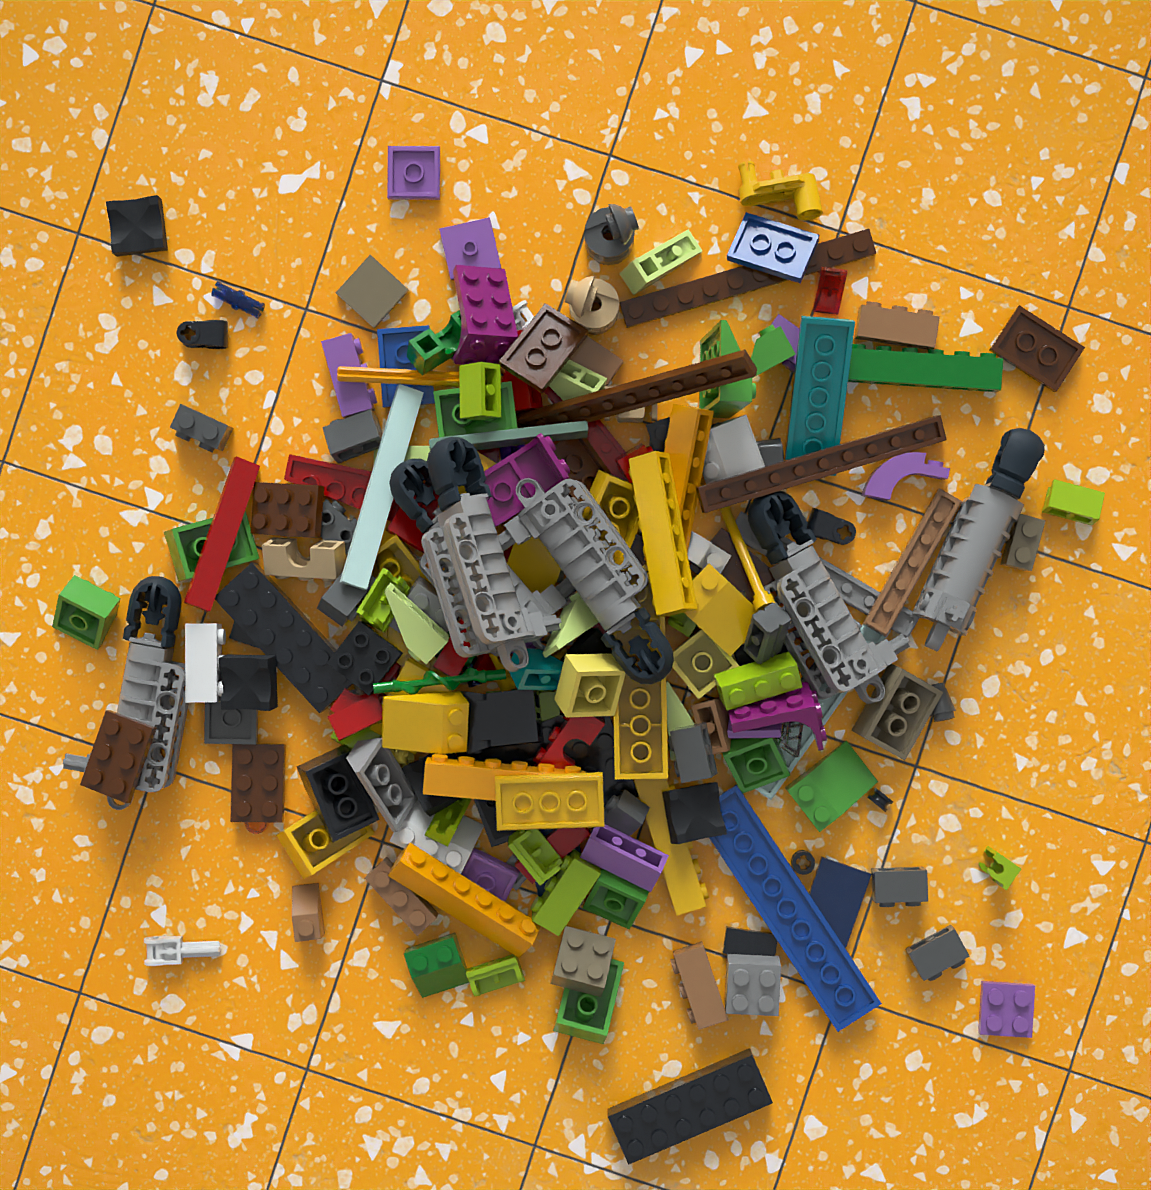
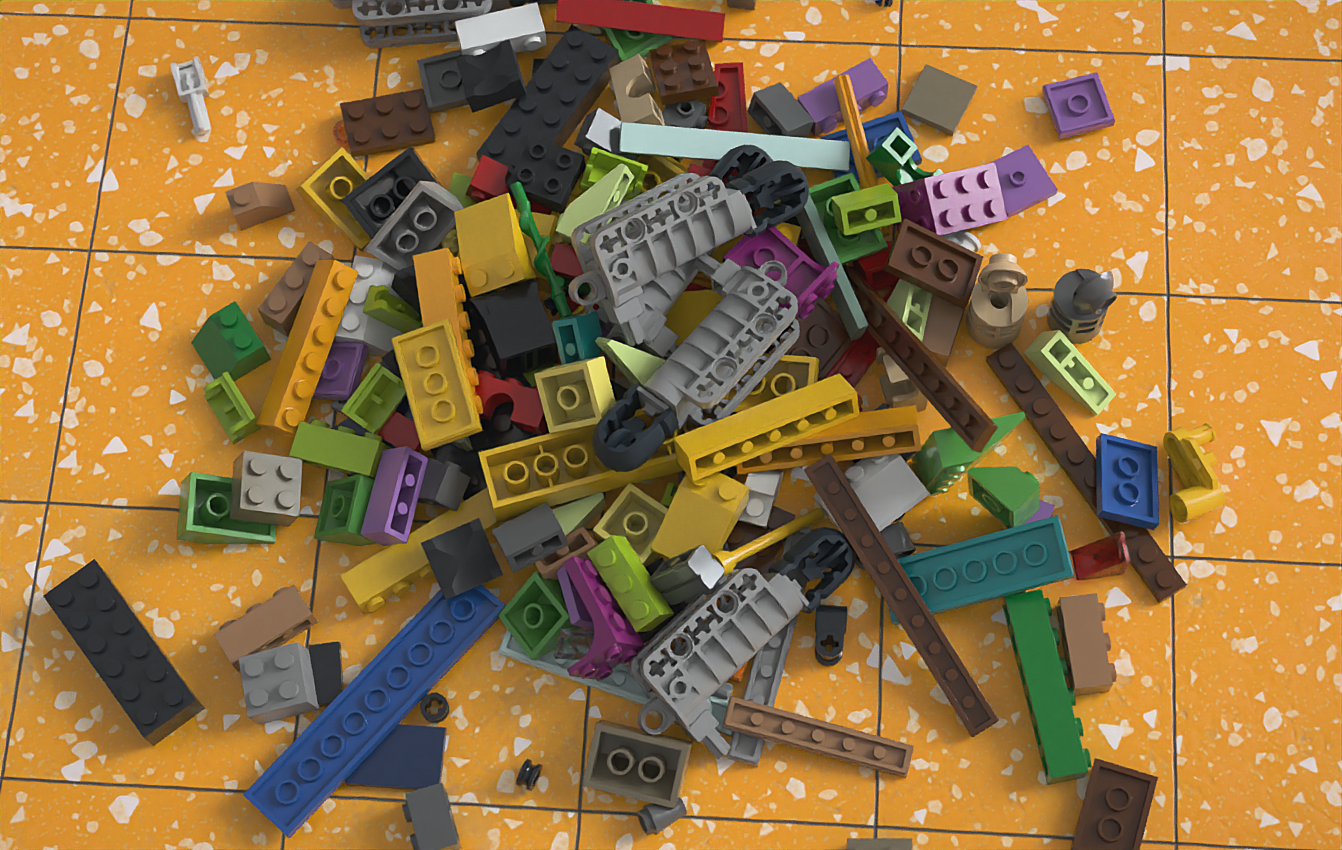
camera: 80 degrees right, 20 degrees down
red tile [327,694,383,741] -> none
bright green slope [785,741,878,832] -> none
medium lavender arch [861,452,950,501] -> none
light grey piece [913,428,1045,652] -> none

